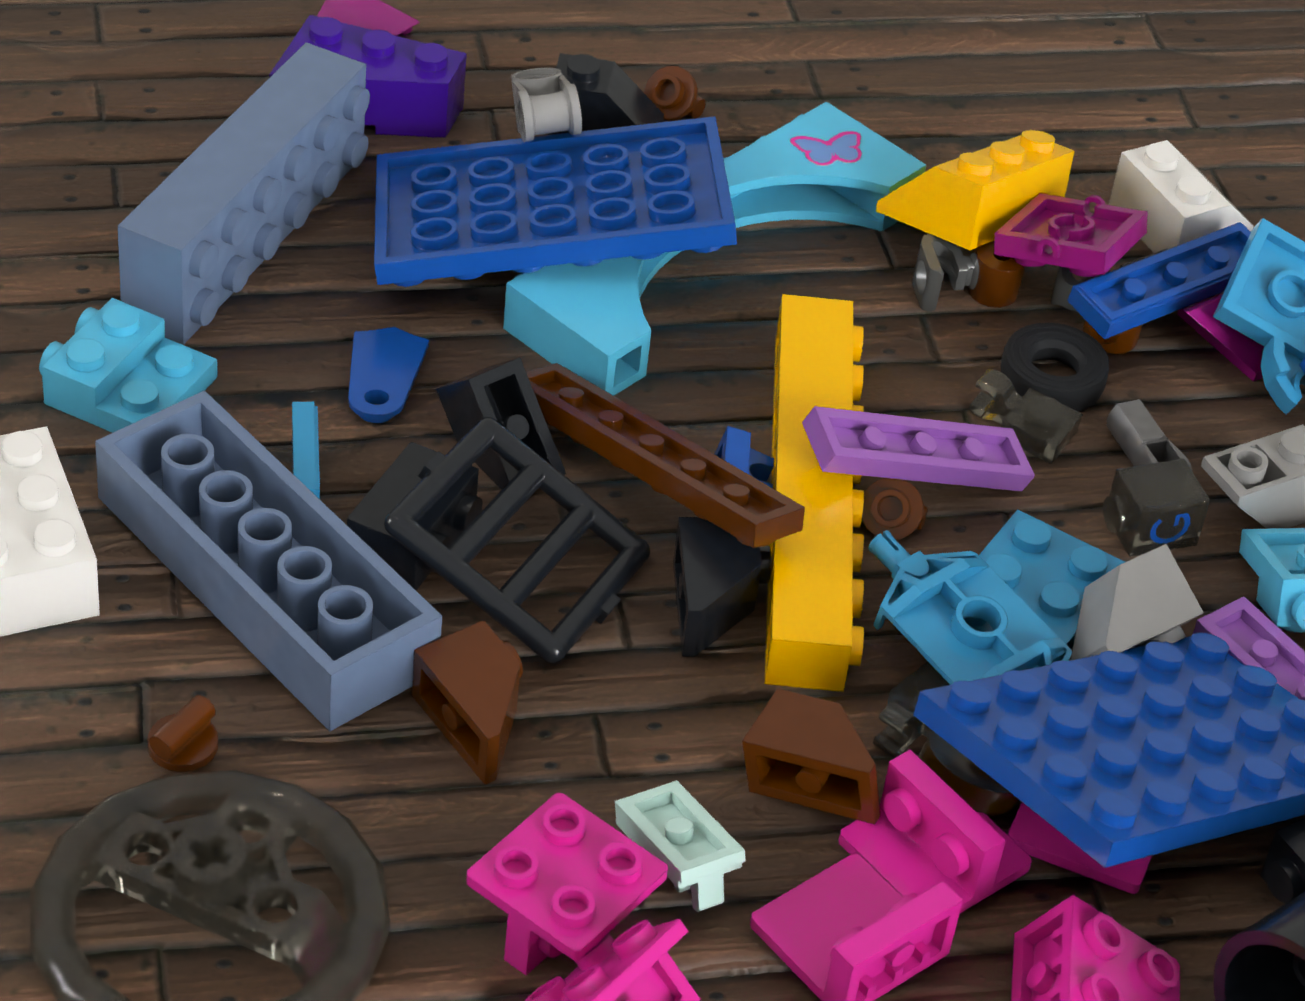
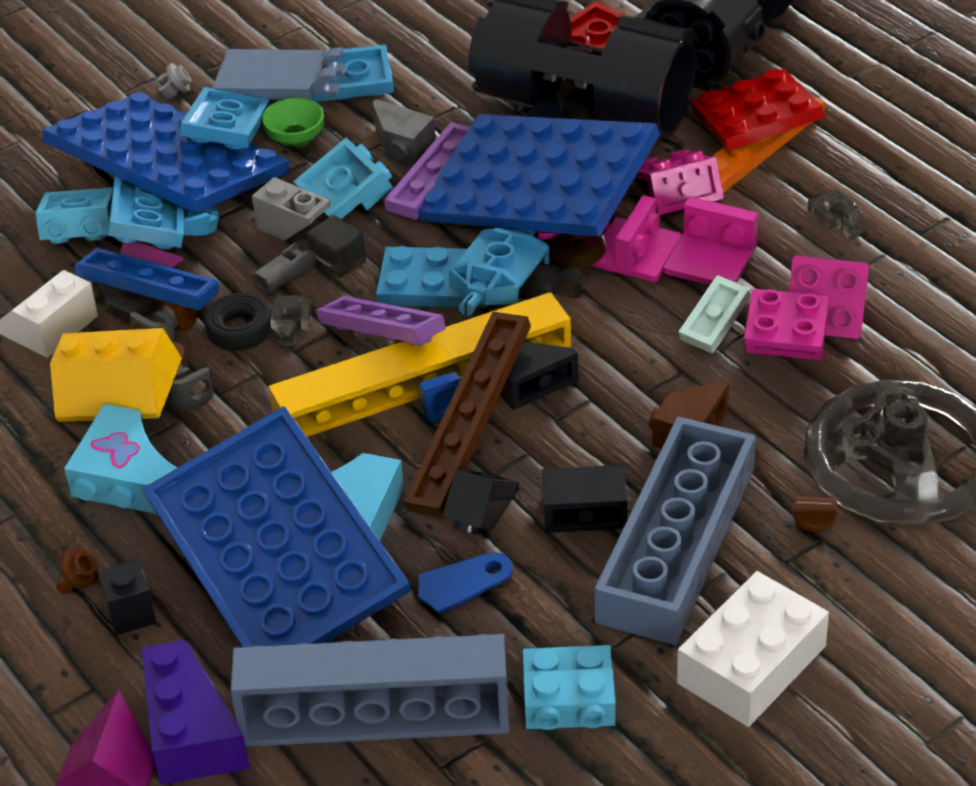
camera: 110 degrees left, 0 degrees up
dark azure tile [292,402,320,499] -> none
black bar [384,417,650,663] -> none
light grey piece [511,68,582,142] -> none
reddish brown slope [742,688,881,824] -> none
magenta plate [994,193,1148,277] -> none
light grey slope [1070,544,1204,661] -> none

